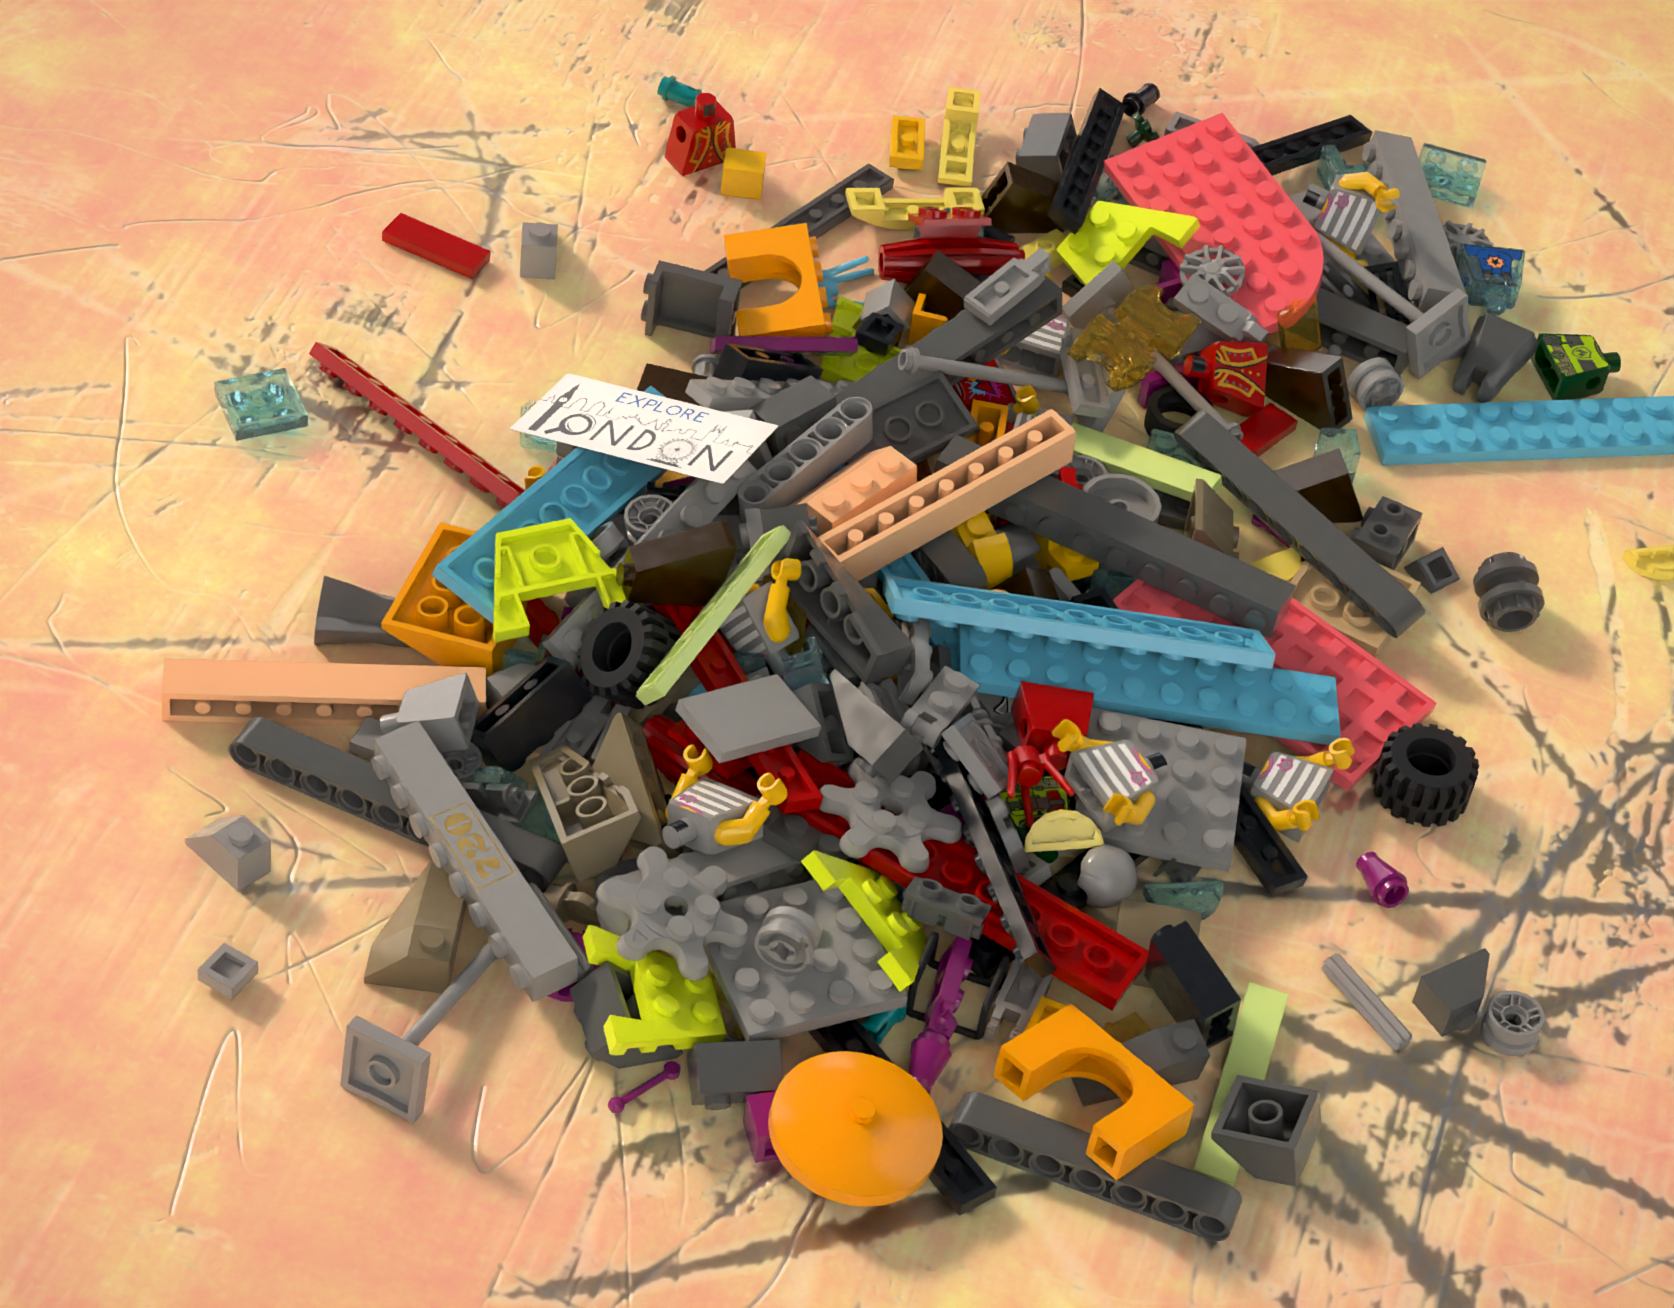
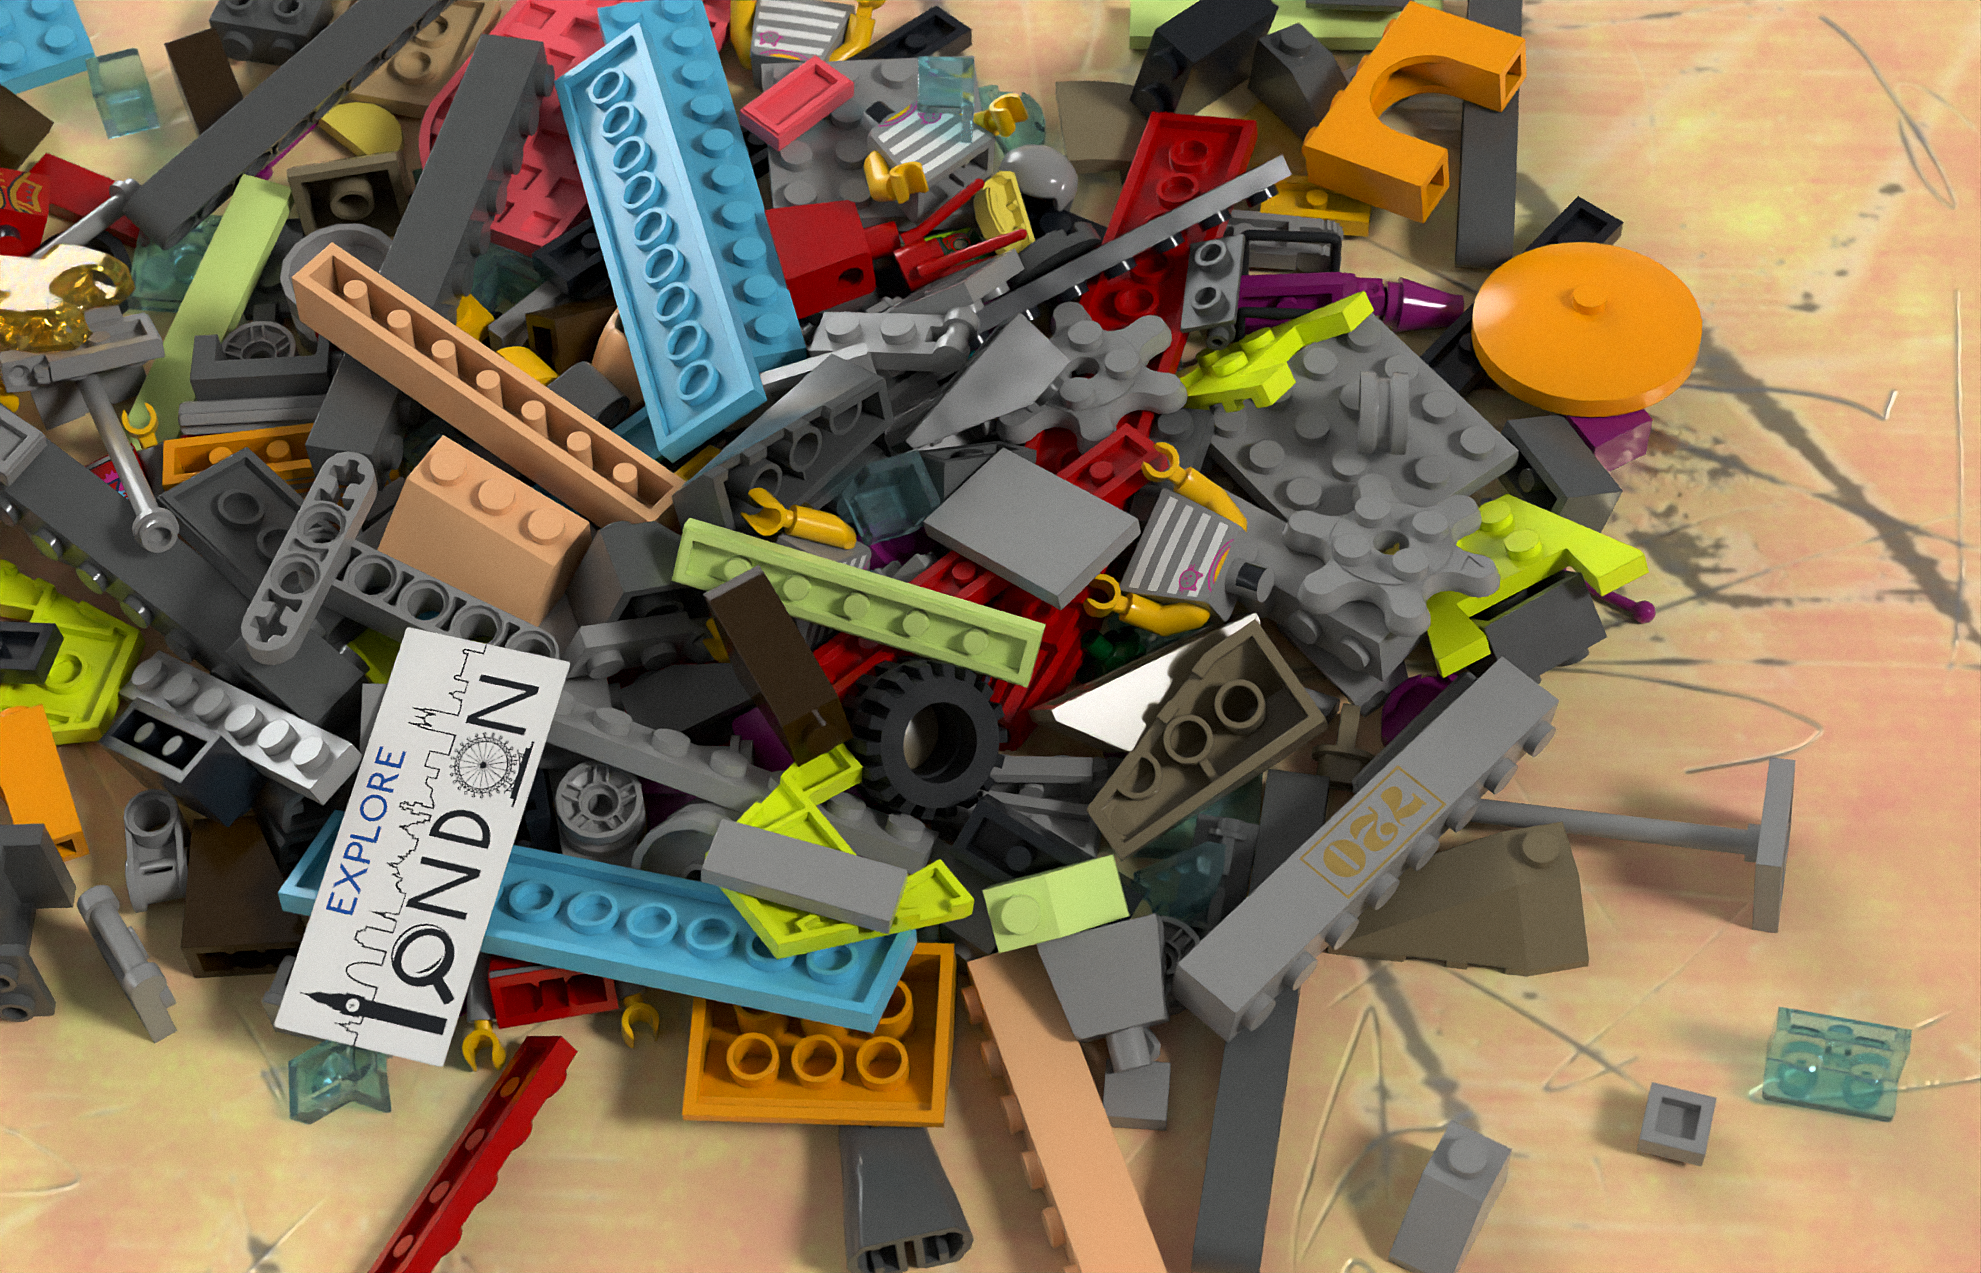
camera: 95 degrees left, 10 degrees up
magenta tile [710,336,858,356] -> none
none -> light grey plate [77,885,177,1043]
none -> light grey beam [241,451,378,665]
none -> light grey tile [701,818,908,934]
none -> coral tile [739,55,854,152]
none -> clear light blue panel [917,56,974,143]
none -> yellowish green slope [983,854,1130,953]
none -> clear light blue bracket [1762,1007,1912,1122]

